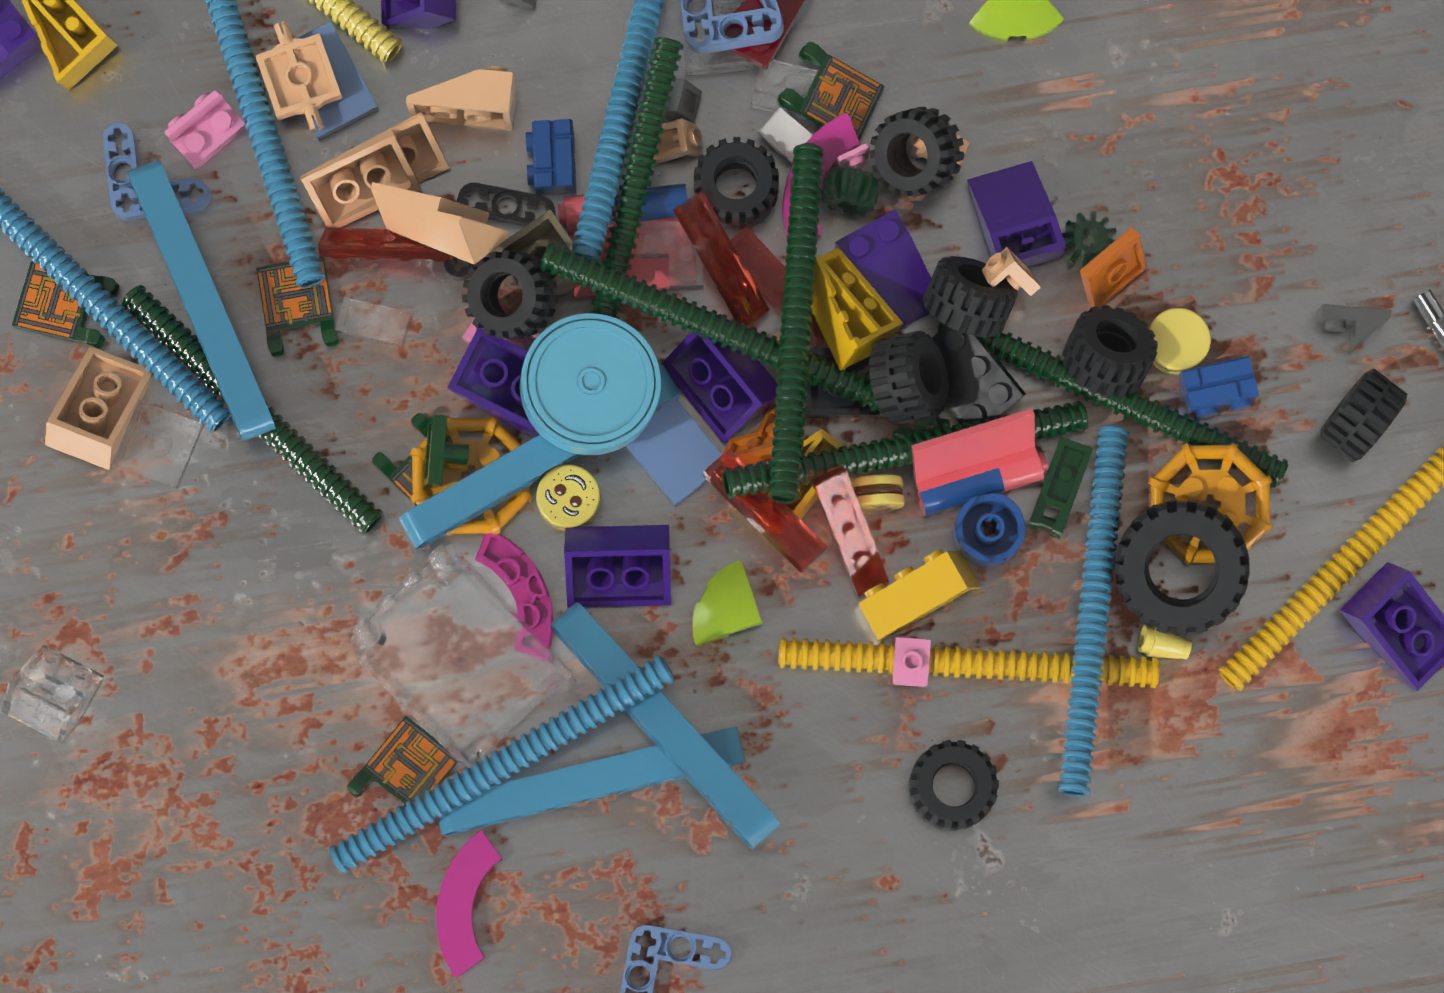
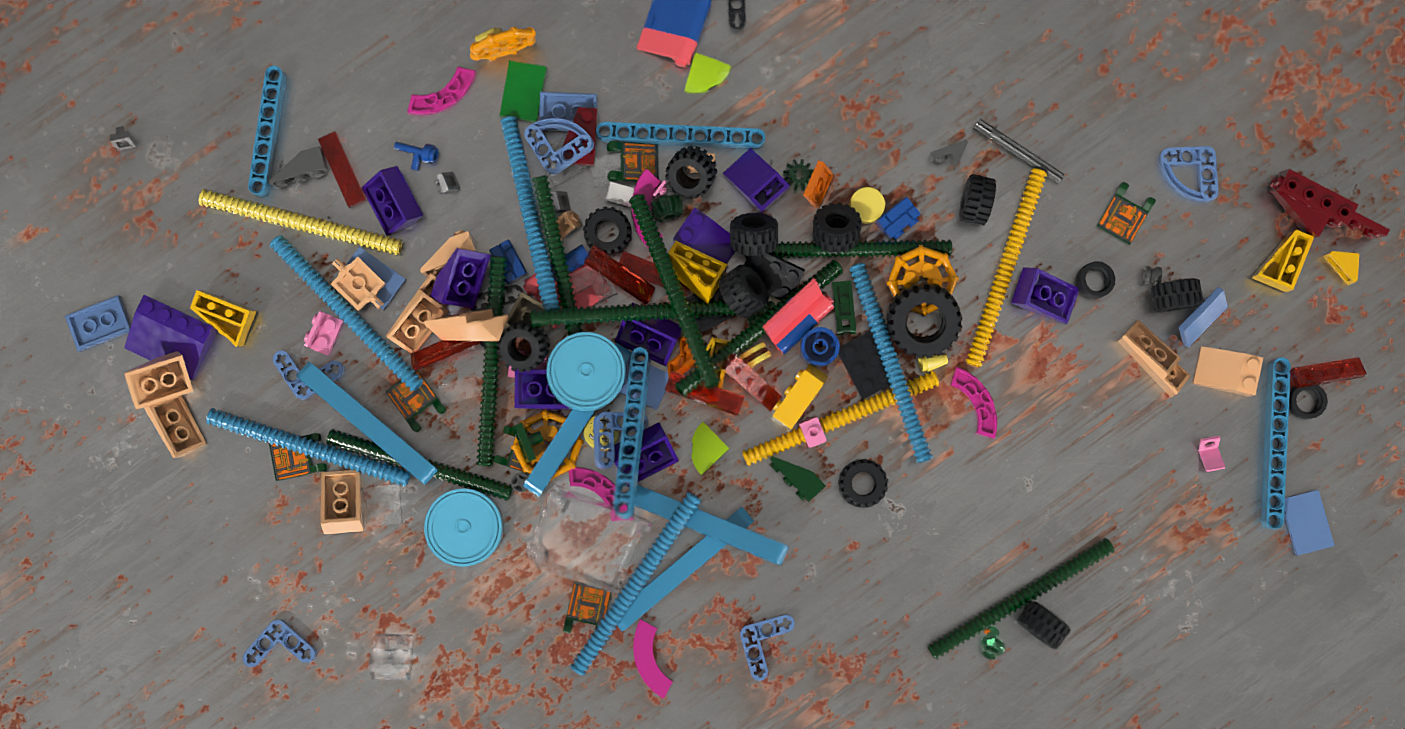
camera: 25 degrees left, 5 degrees up
light nougat bracket [982,247,1041,296] -> none
none -> medium azure brick [424,489,503,567]
none -> dark purple slope [431,248,491,309]
none -> dark green piece [476,256,507,466]
none -> dark grey wheel [511,473,529,492]
none -> medium blue beam [593,412,649,469]
none -> dark azure beam [596,122,766,149]
none -> dark azure beam [613,347,651,519]
none -> dark green slope [769,456,826,502]
none -> black plate [838,331,891,400]
none -> dark pink tile [950,367,997,439]

